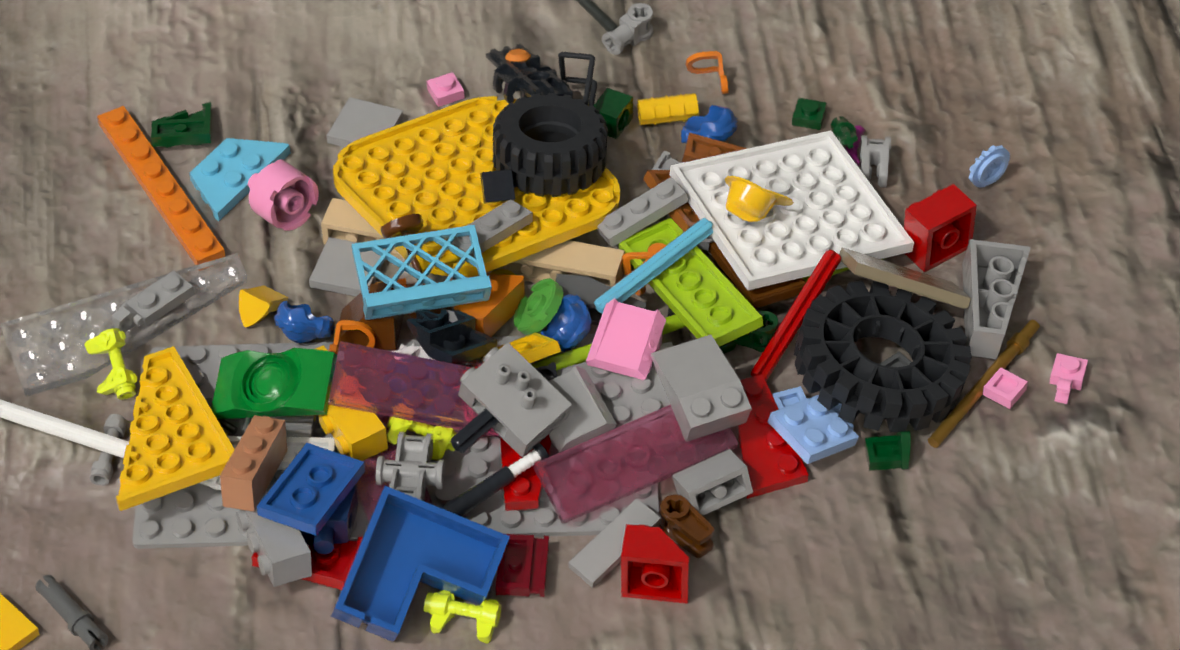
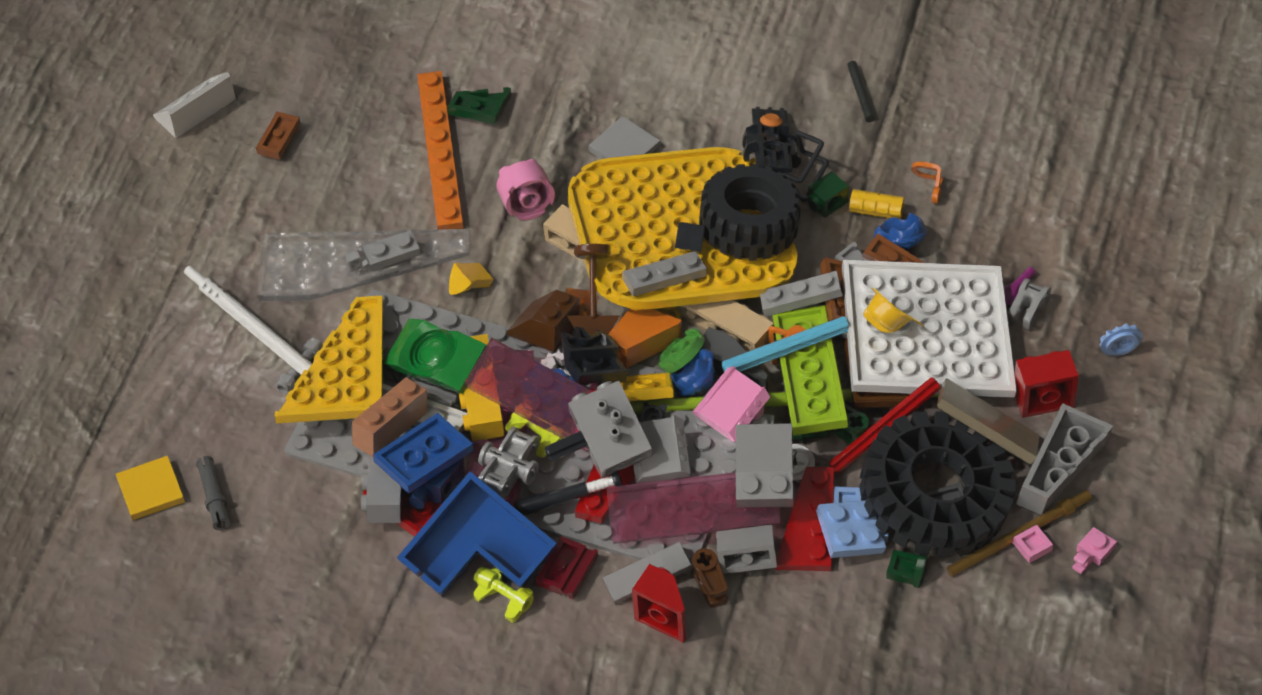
camera: 25 degrees right, 5 degrees up
neon yellow piece [84,328,137,400] -> none
medium azure wing [189,138,291,221] -> none
blue hair [274,301,335,343] -> none
light grey tile [309,237,386,296] -> none
orange piece [329,320,376,359] -> none
medium azure fence [351,225,492,320] -> none
bright pink plate [426,72,465,107] -> none
light grey connector [602,3,653,55] -> none
dark green plate [792,98,827,130] -> none
dark green axle [831,116,858,149] -> none

